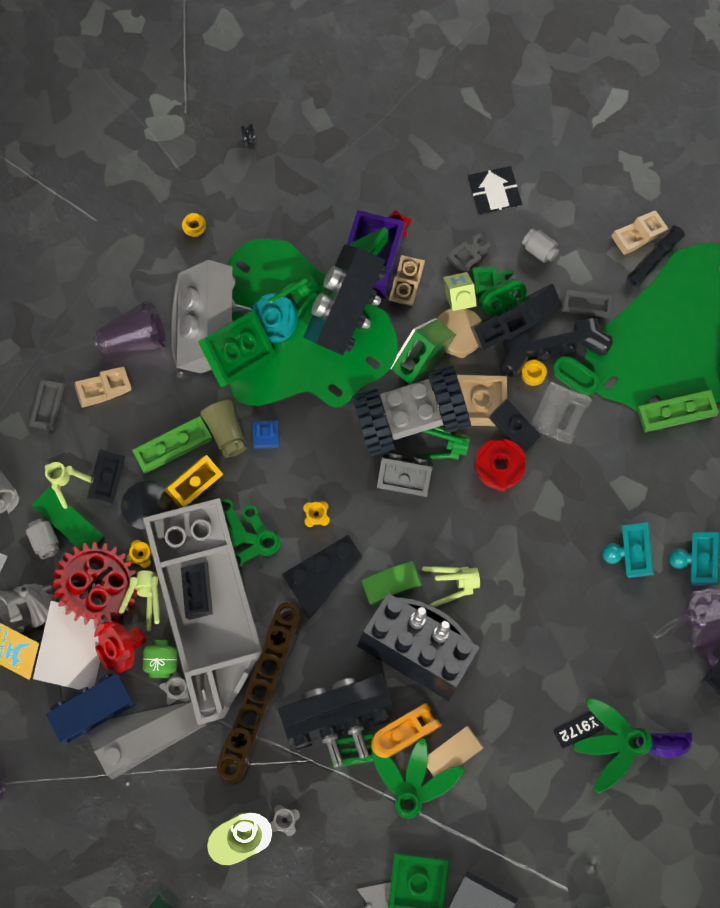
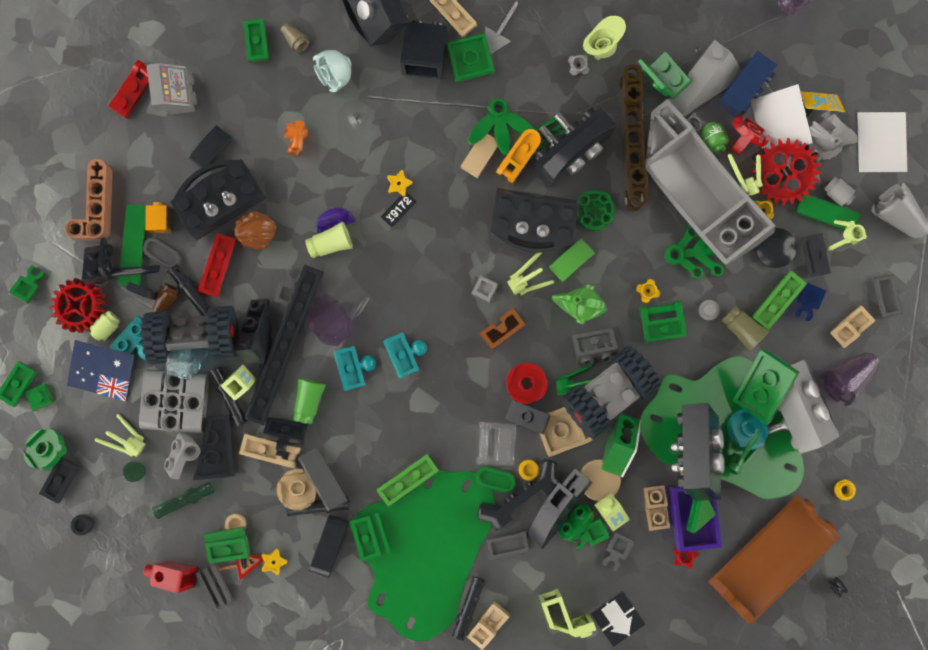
camera: 160 degrees right, 15 degrees up
yellow brick [164,455,223,508] -> none
black plate [181,562,213,620] -> none
blue tile [253,420,279,449] -> none
black wing [282,534,362,619] -> none
light grey brick [522,228,559,263] -> none
green plant [573,698,653,793] -> none
none -> orange plate [284,120,308,156]
none -> yellowish green plant [305,222,353,258]
none -> yellow plate [387,170,413,196]
none -> light grey tile [471,275,499,303]
none -> dark orange brick [480,308,526,350]
none -> yellowish green piece [539,589,596,638]
none -> bright green helmet [552,284,607,324]
none -> green tile [576,190,615,231]
none -> green bracket [638,51,692,99]
none -> green plate [639,300,687,343]
none -> light grey plate [699,300,720,320]
none -> dark orange cylinder [708,495,839,626]
none -> clear blue plate [795,282,827,321]

